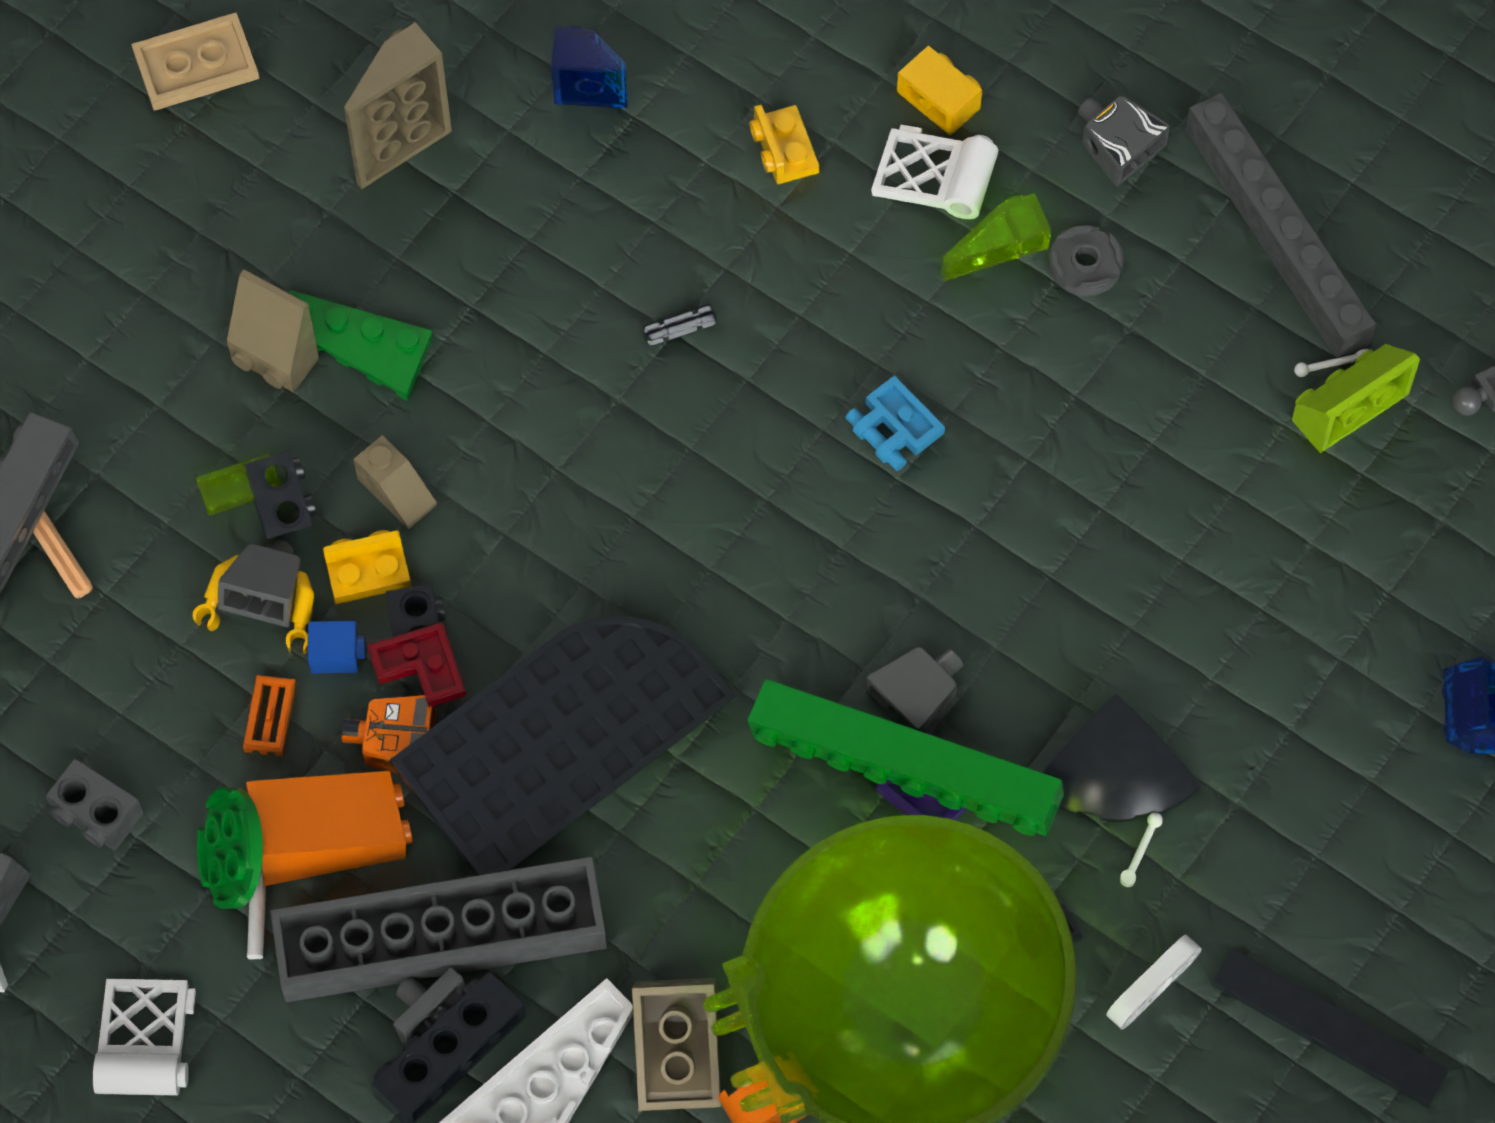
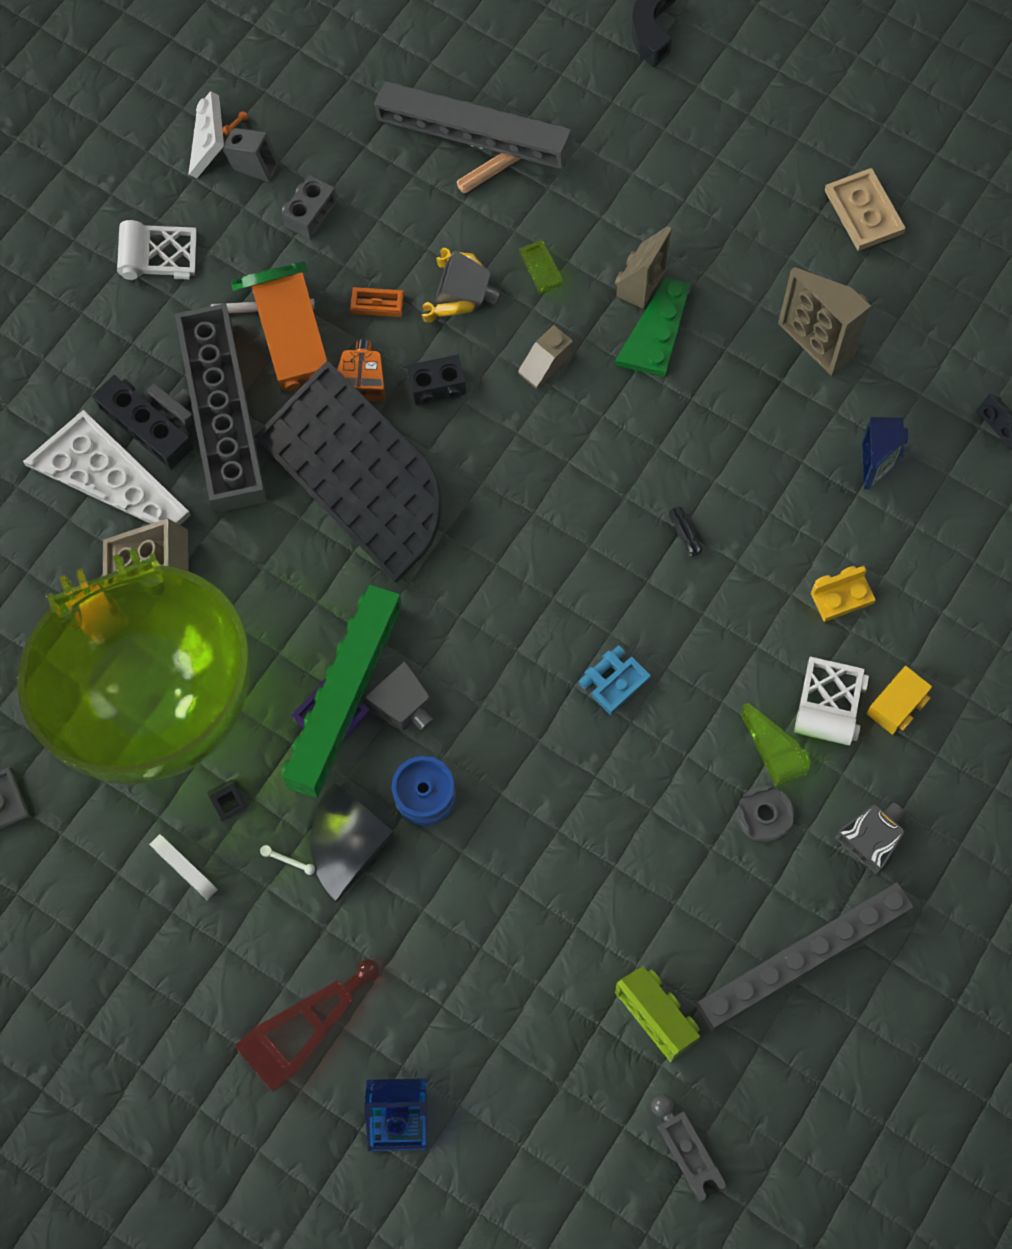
camera: 90 degrees right, 5 degrees up
black brick [243,451,317,539] -> none
blue brick [308,621,366,674] -> none
yellow bracket [323,530,412,604] -> none
dark red tile [367,622,466,708] -> none
black tile [1212,949,1449,1108] -> none
white hinge [1294,349,1369,377] -> none
none -> clear red plate [234,959,379,1092]
none -> blue wheel [391,756,456,827]

